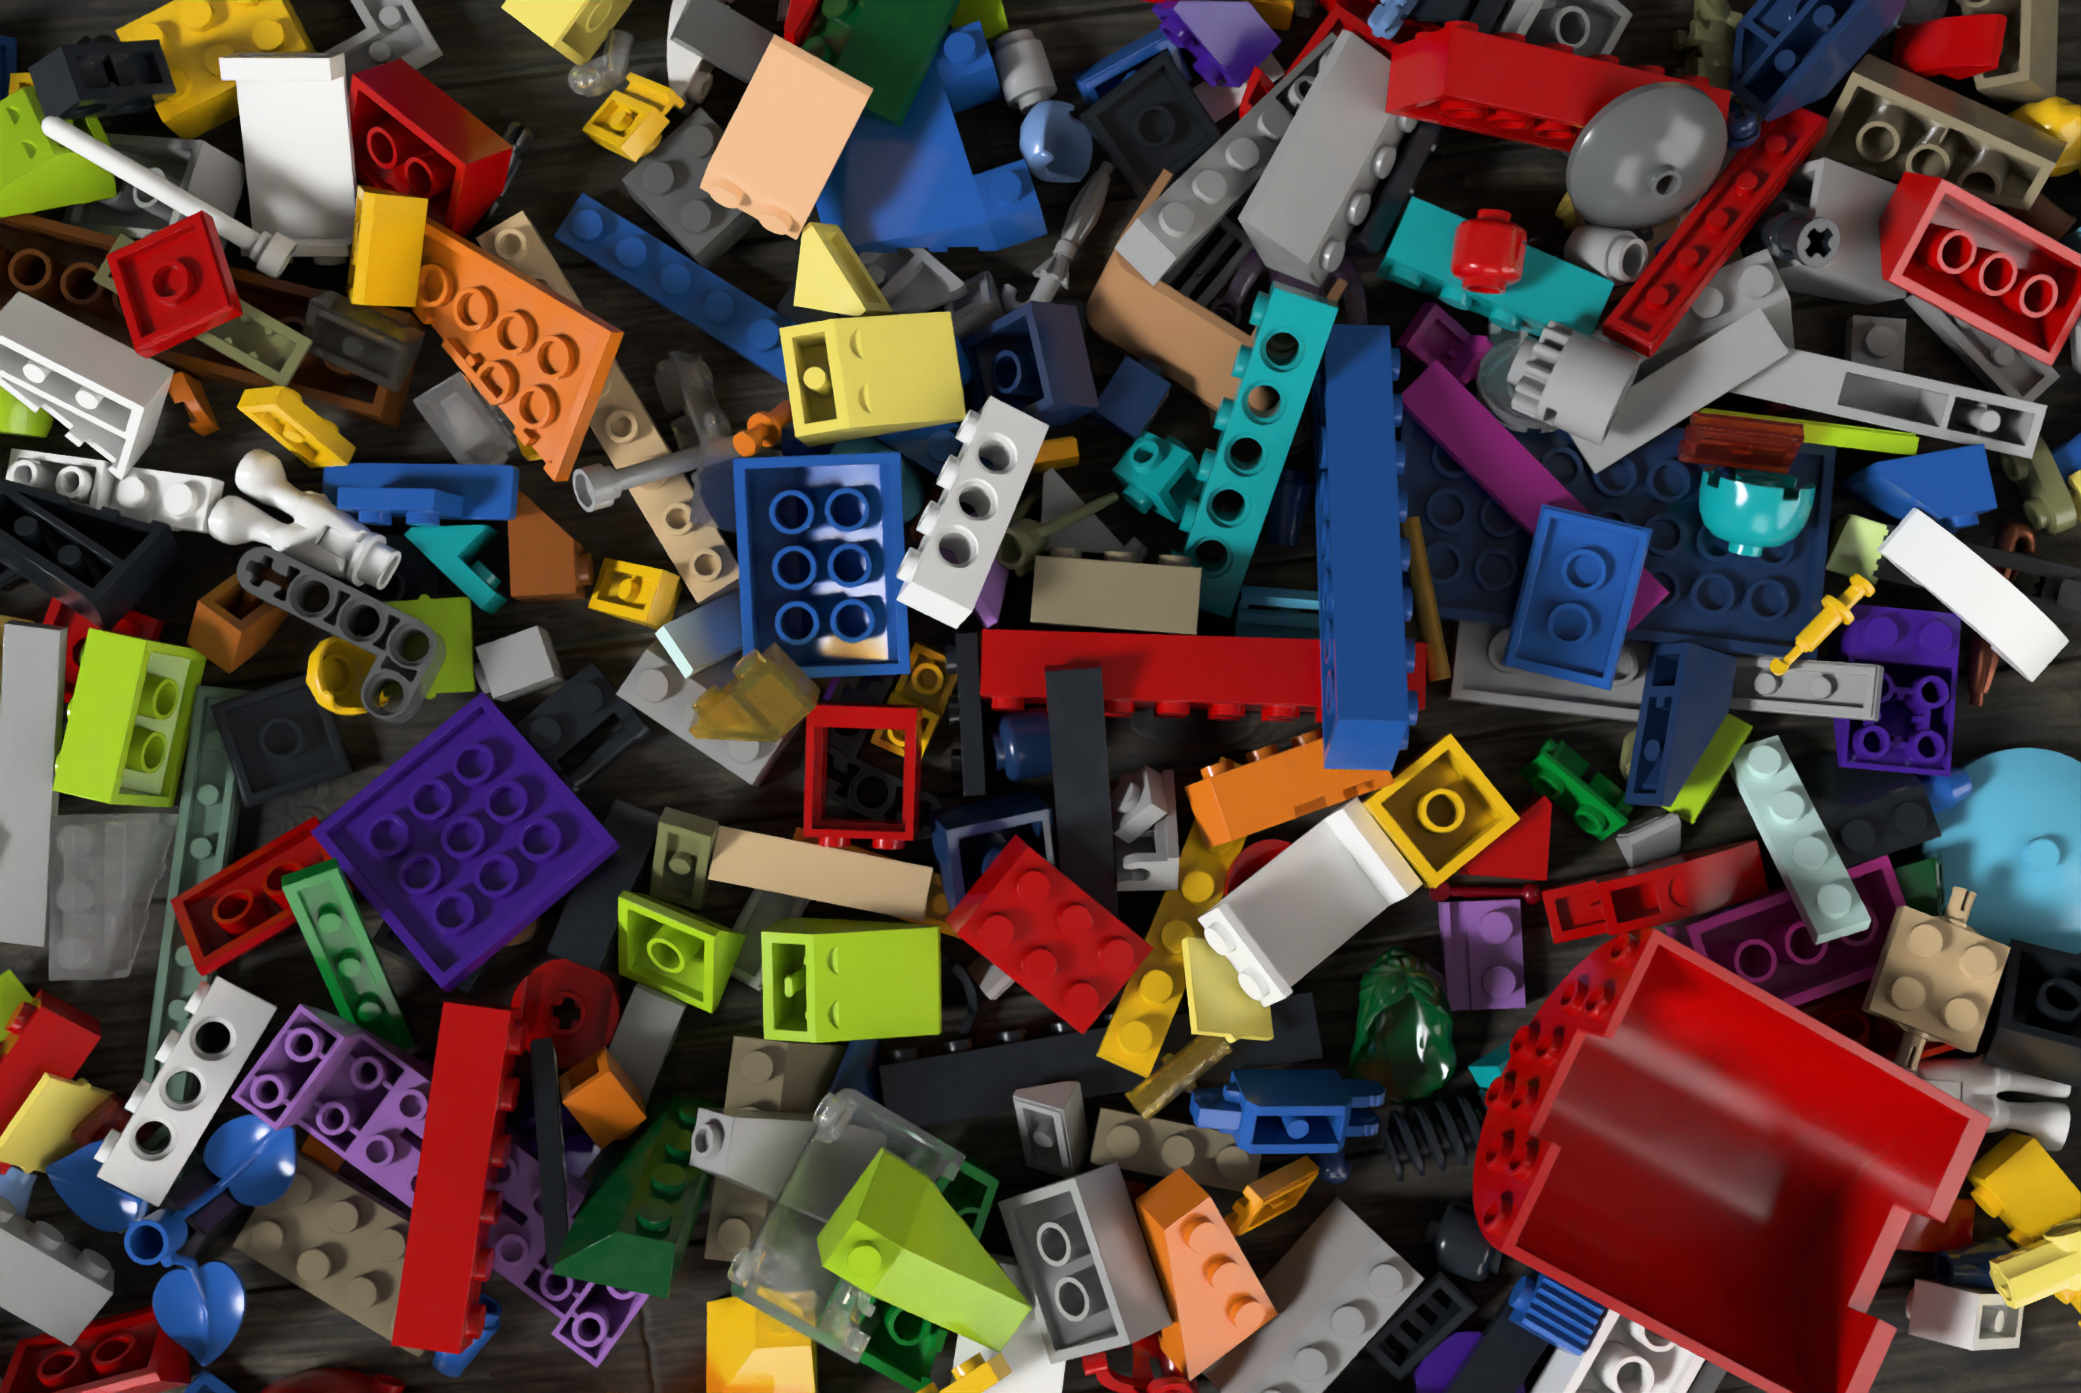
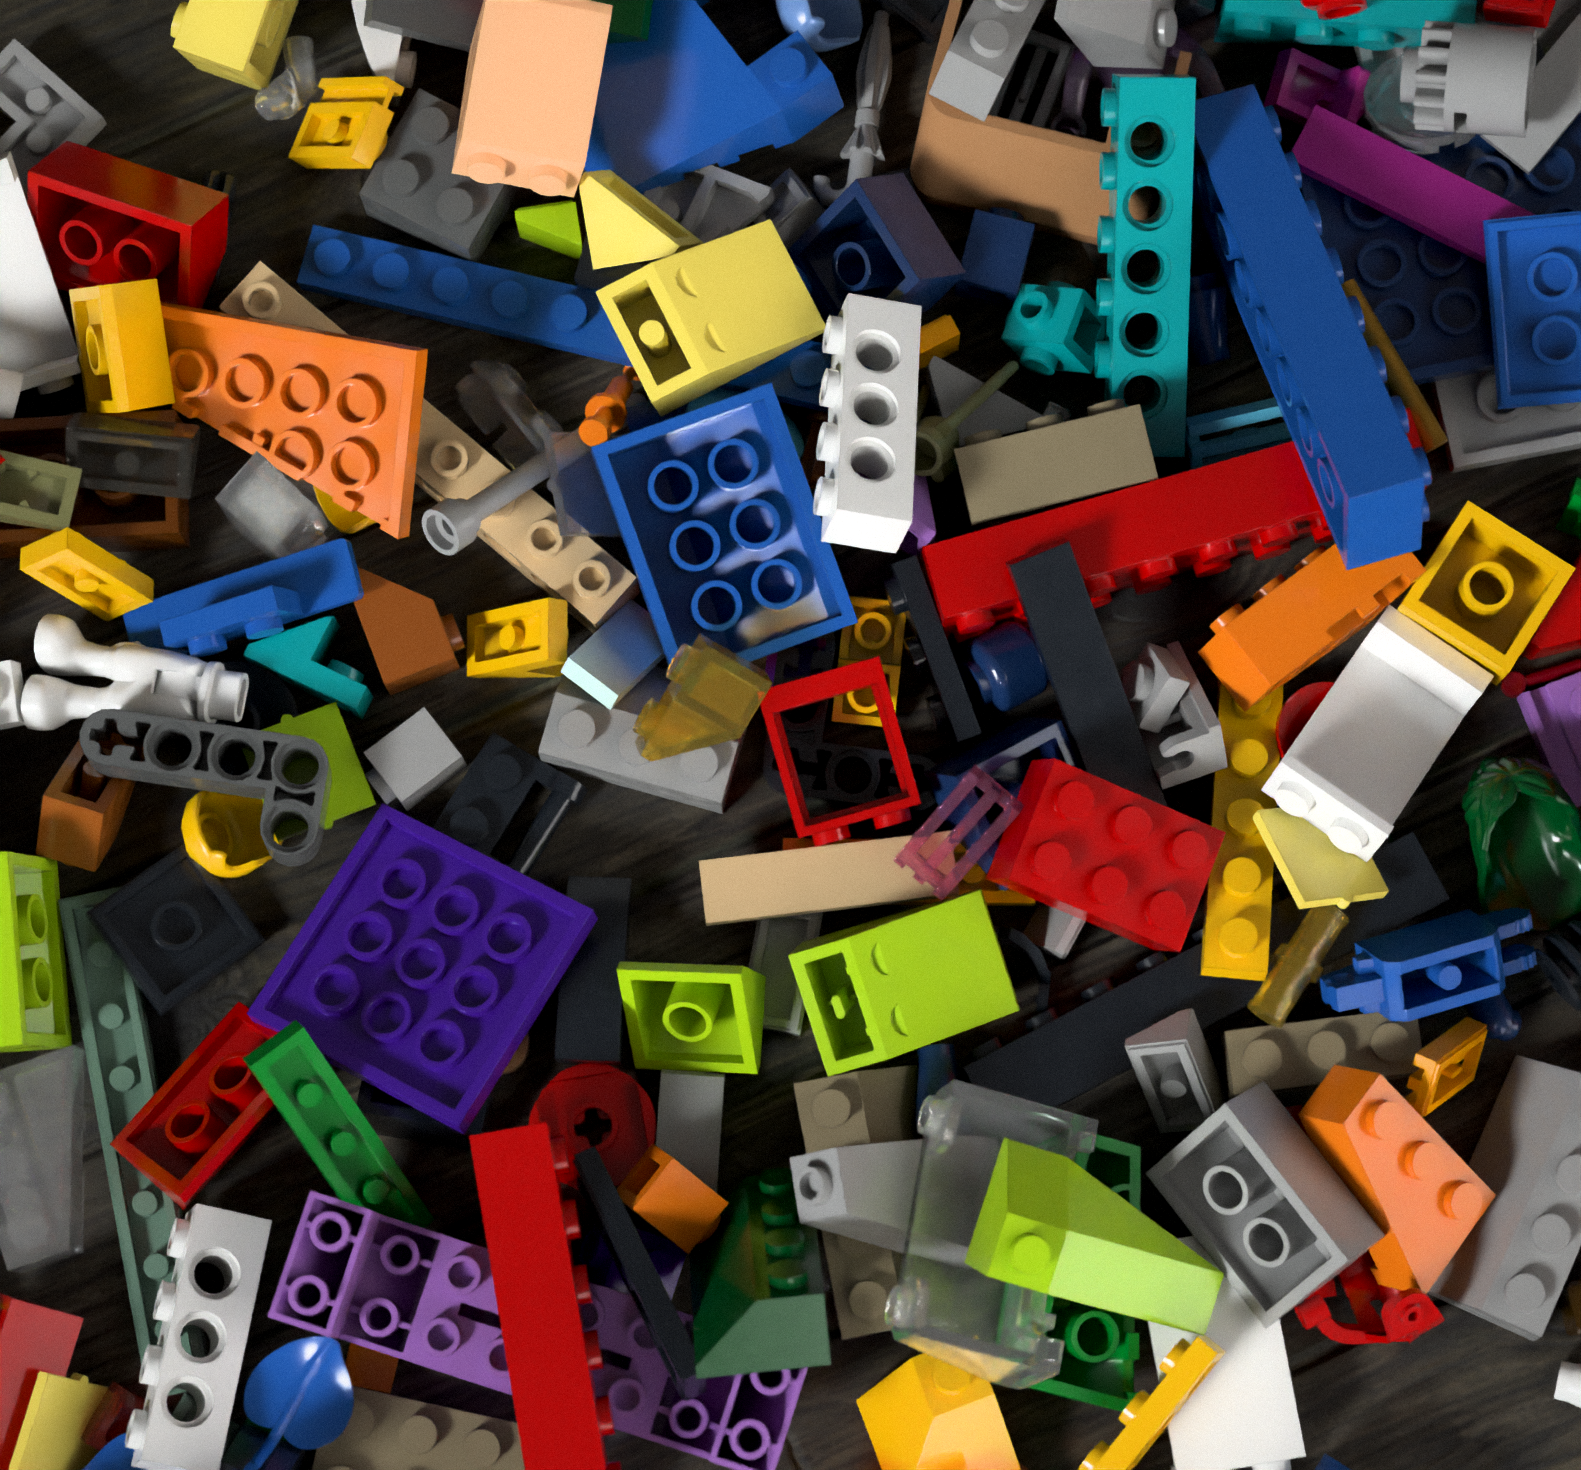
camera: 15 degrees left, 5 degrees down
olive slope [649,807,718,910] -> none
none -> lime slope [515,200,583,260]
none -> clear pink tile [893,764,1024,901]

